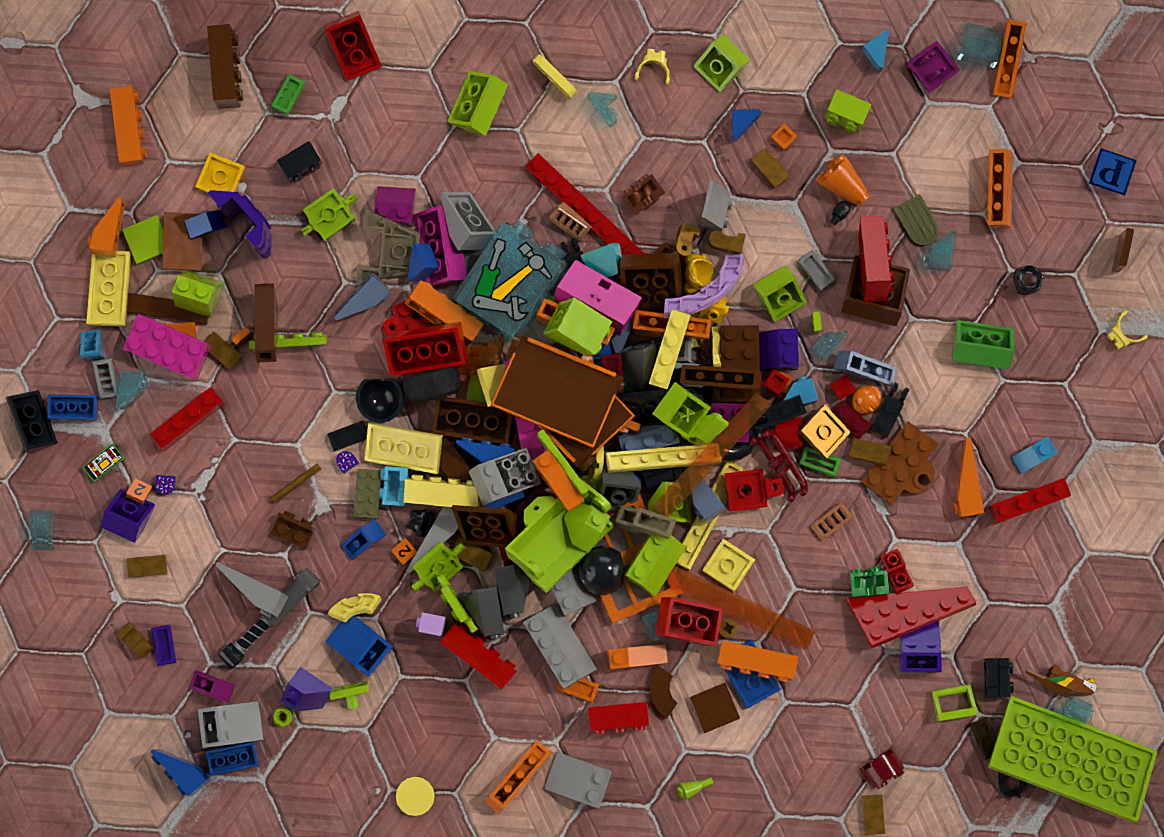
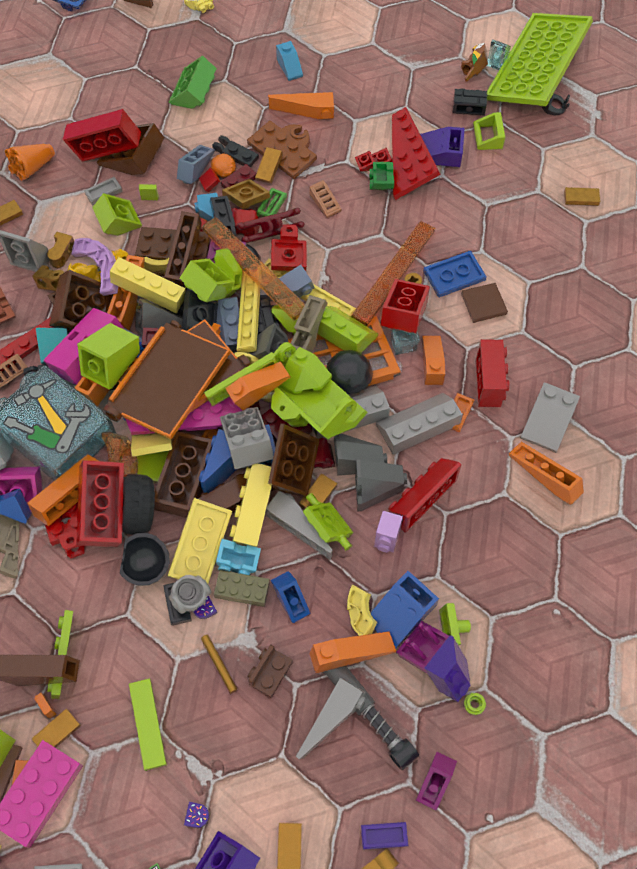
camera: 85 degrees left, 20 degrees down
clear light blue slope [116,370,149,410] -> none
orange tile [126,479,152,504] -> none
red brick [150,387,225,451] -> none
blue slope [151,749,211,796] -> none
light grey slope [198,701,264,748] -> none
blue piece [206,742,260,776] -> none
sand blue slope [333,273,390,320] -> none
orange tile [391,538,417,565] -> none
light yellow tile [396,777,435,816] -> none
black piece [405,508,434,538] -> none
lime plate [437,574,478,634] -> none
reddish brown tile [650,665,677,719] -> none
lime cone [677,777,713,801] -> none
light yellow tile [702,539,755,592] -> none
orange brick [717,640,799,683] -> none
dark purple slope [759,329,799,371] -> none
clear light blue slope [810,331,849,362] -> none
black cylinder [830,201,851,226] -> none
dark red cylinder [859,748,904,790] -> none
olive window [893,194,939,246] -> none
clear light blue slope [924,230,956,271] -> none
dark brown tile [969,717,997,760] -> none
orange brick [988,149,1013,229] -> none
red brick [989,478,1071,524] -> none
black piece [1013,265,1044,295] -> none
none -> lime tile [129,678,167,771]
none -> light grey hair [169,575,211,614]
none -> orange slope [309,632,396,673]
none -> magenta plate [396,621,449,673]

